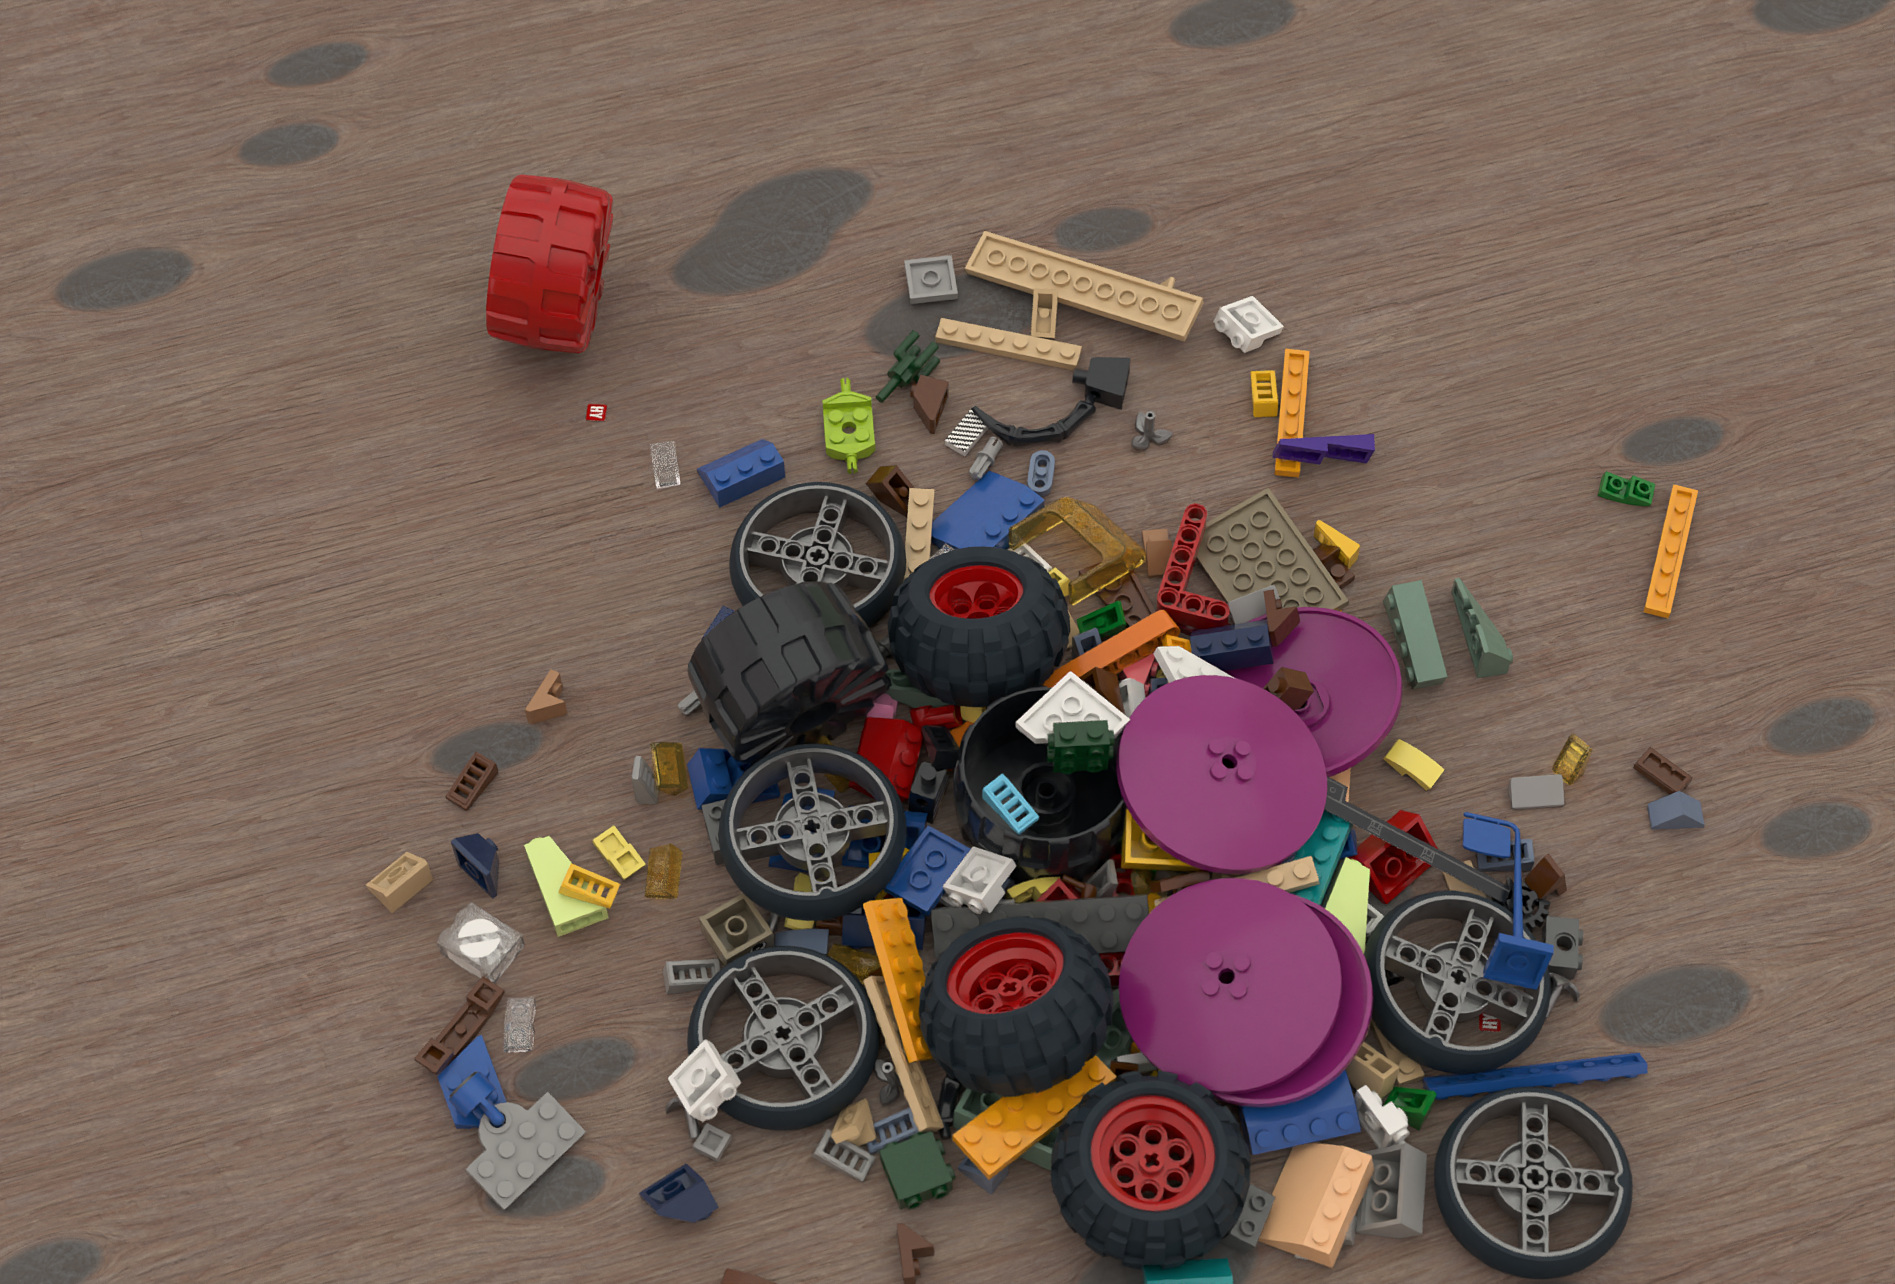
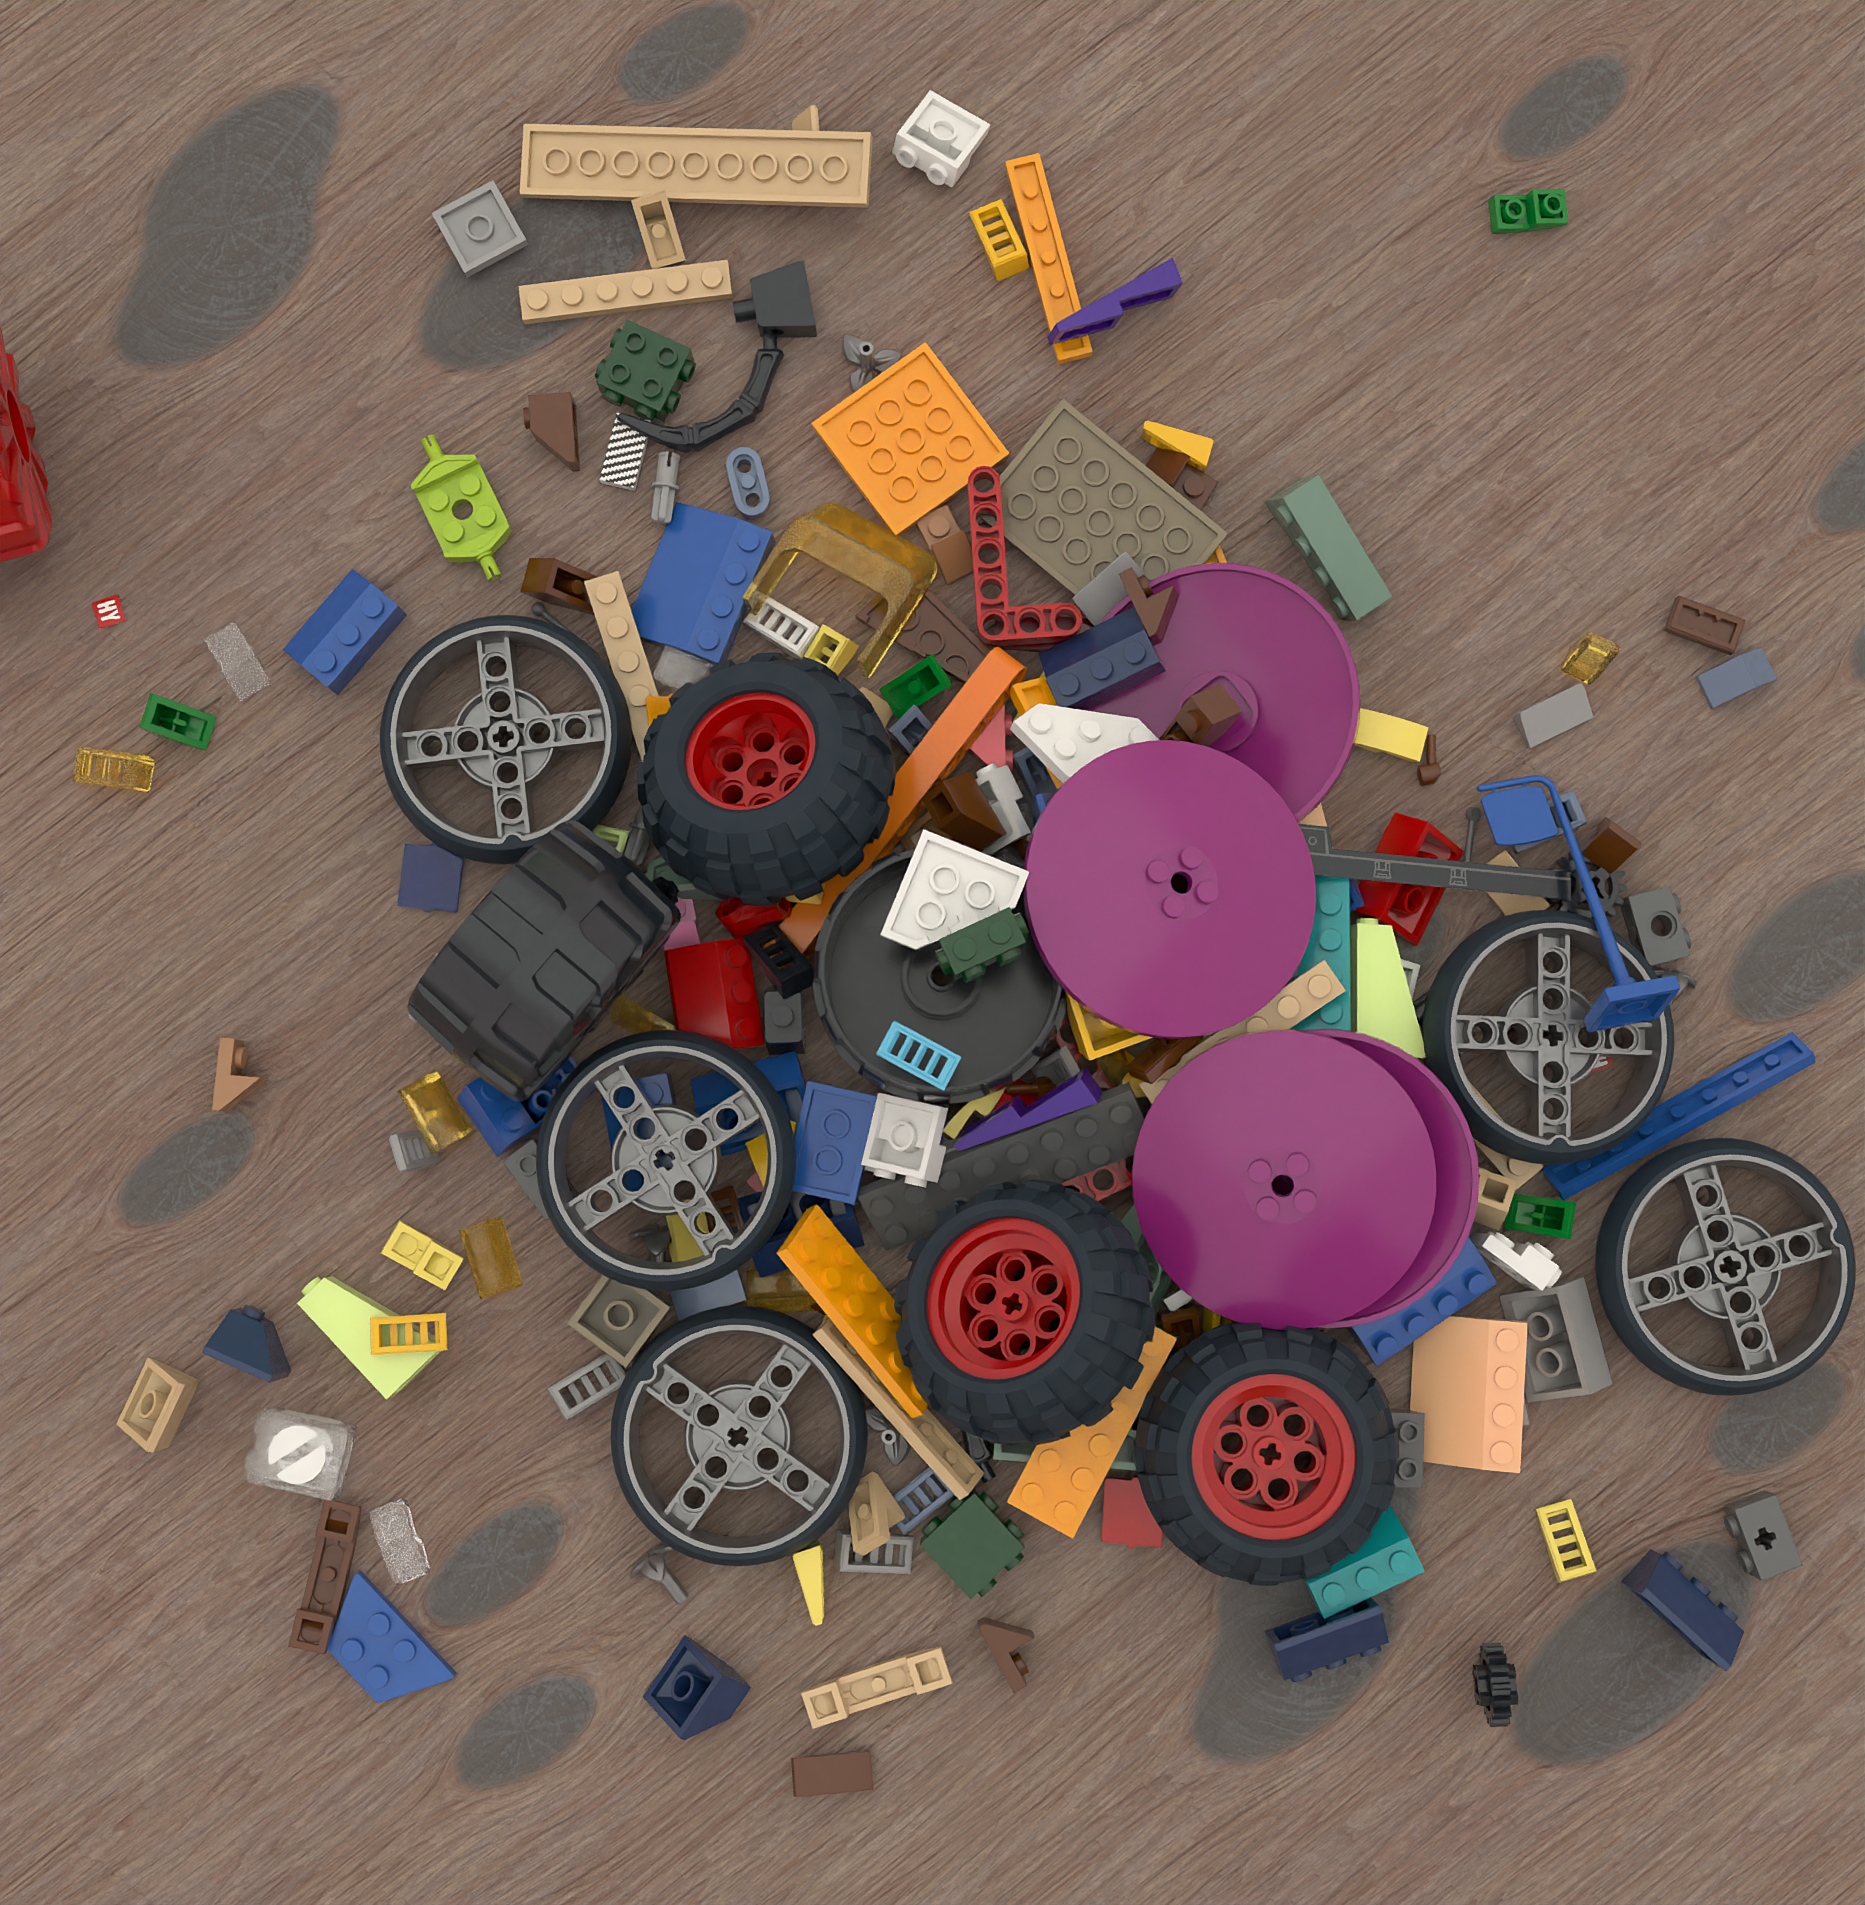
camera: 20 degrees left, 25 degrees up
reddish brown slope [445,752,499,811] -> none
light grey plate [449,1071,586,1211] -> none
white plate [668,1039,741,1122] -> none
light grey plate [693,1123,732,1162] -> none
dark green plant [876,330,940,403] -> none
sand green wedge [1451,578,1513,678] -> none
light orange plate [1643,484,1698,619] -> none
none -> clear yellow slope [72,747,155,793]
none -> green slope [139,693,216,751]
none -> dark green brick [595,320,696,422]
none -> light yellow slope [792,1541,824,1626]
none -> tan slope [801,1646,953,1729]
none -> light orange plate [811,342,1010,539]
none -> dark purple slope [953,1068,1103,1151]
none -> red piece [1101,1476,1163,1549]
none -> reddish brown hand [1417,734,1441,786]
none -> dark grey hinge [1463,807,1481,862]

